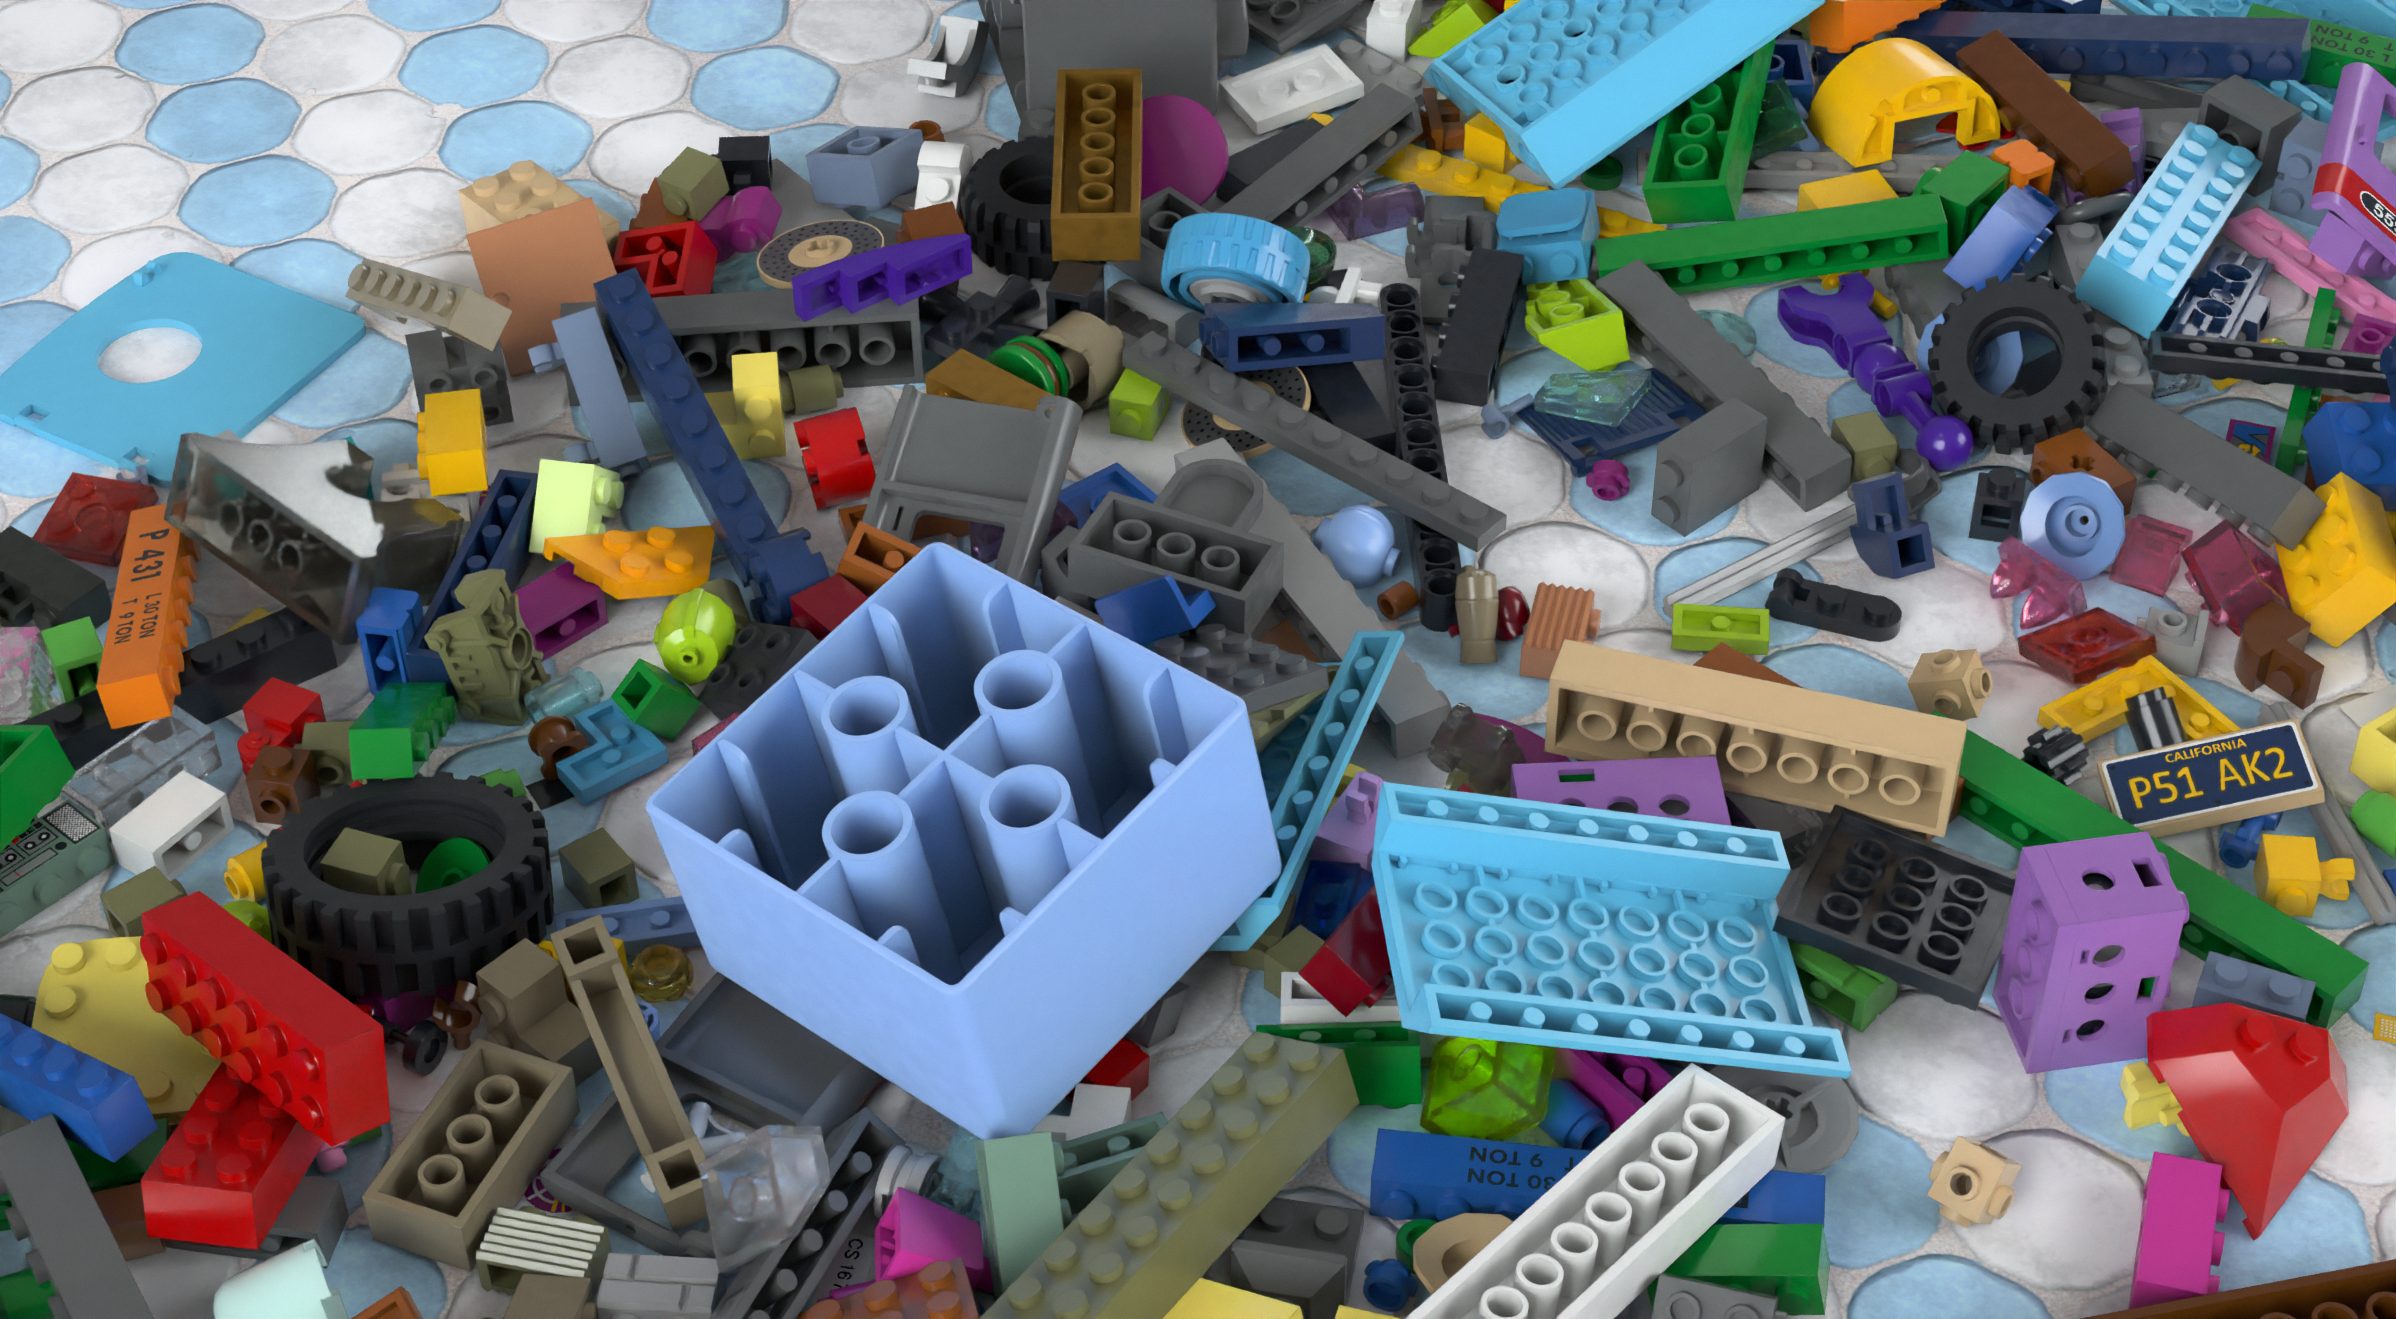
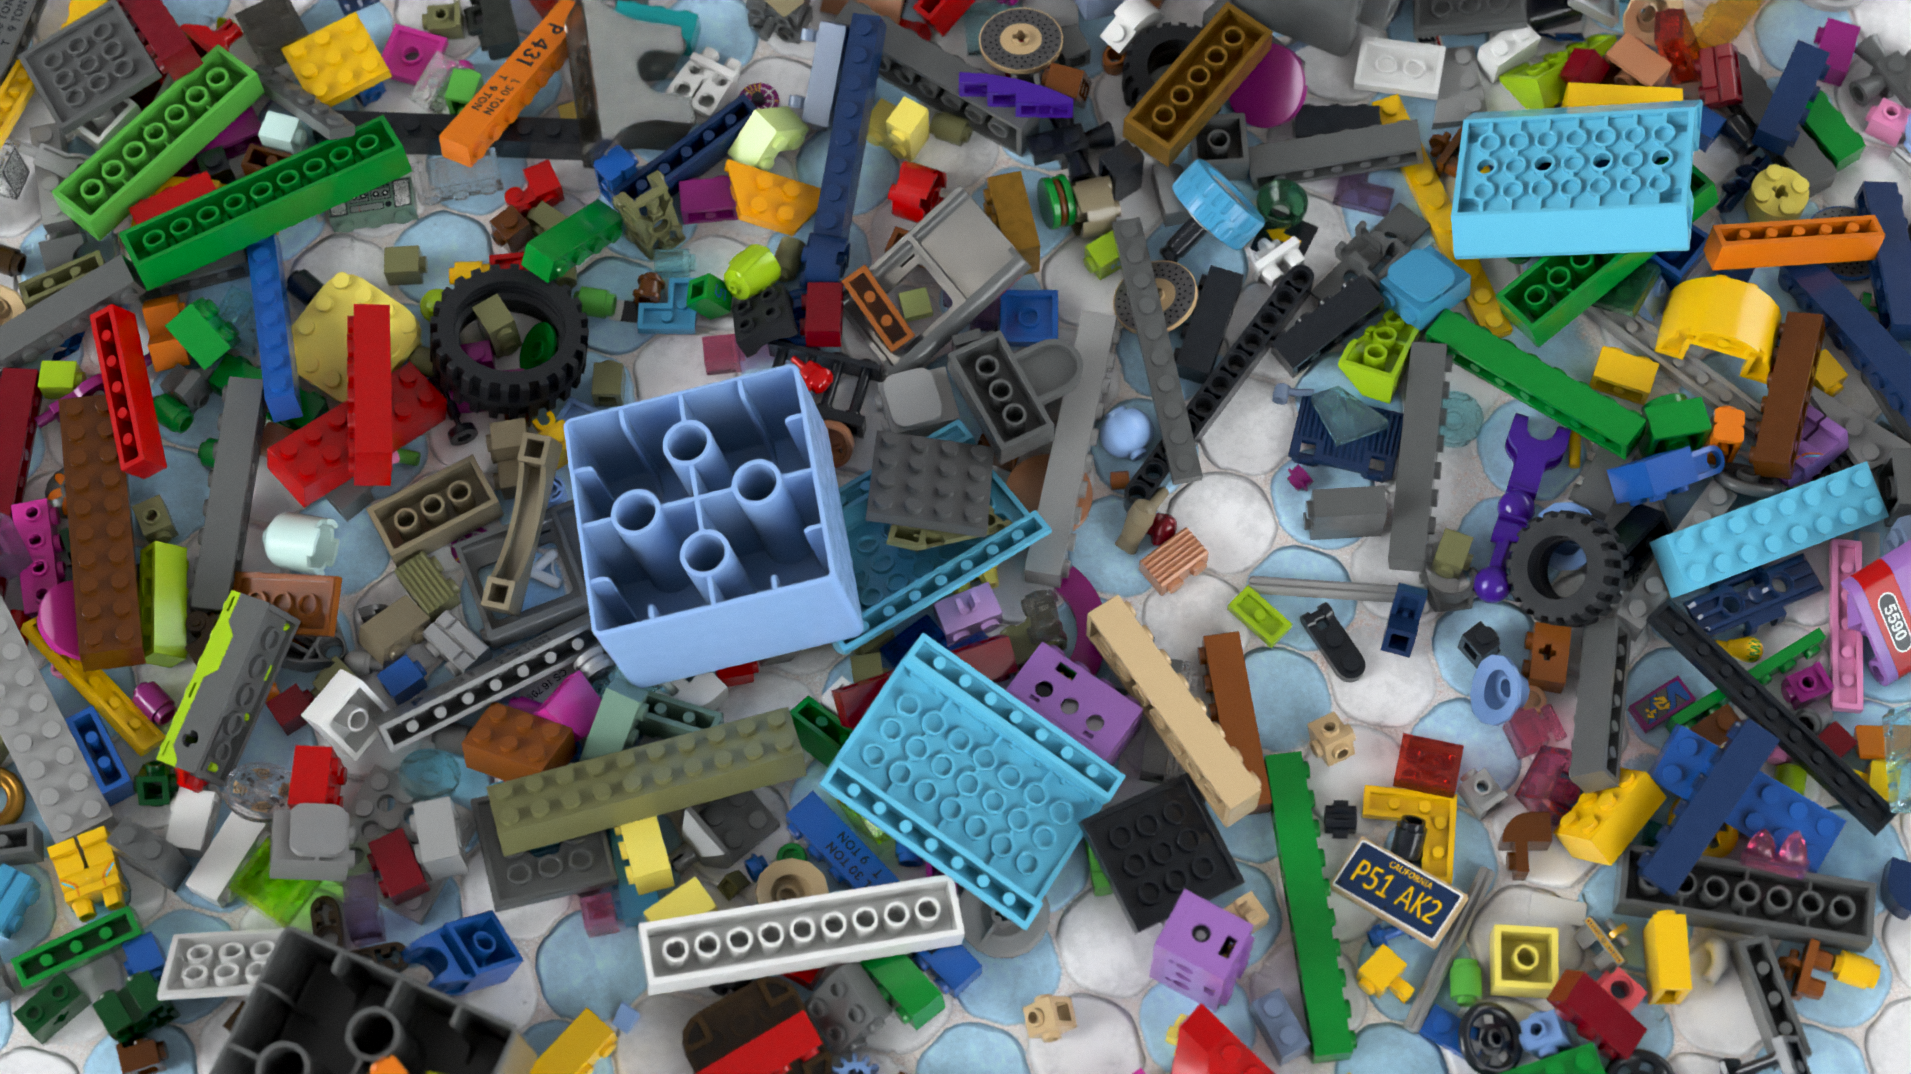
camera: 40 degrees right, 25 degrees up
white brick [109,770,235,881] -> none
yellow brick [417,388,488,497] -> none
reddish brown piece [432,980,482,1050] -> none
clear slope [698,1125,831,1273] -> none
blue panel [1094,574,1216,645] -> none
dark blue slope [1199,303,1385,372] -> none
clear pink tile [1990,535,2088,630] -> none

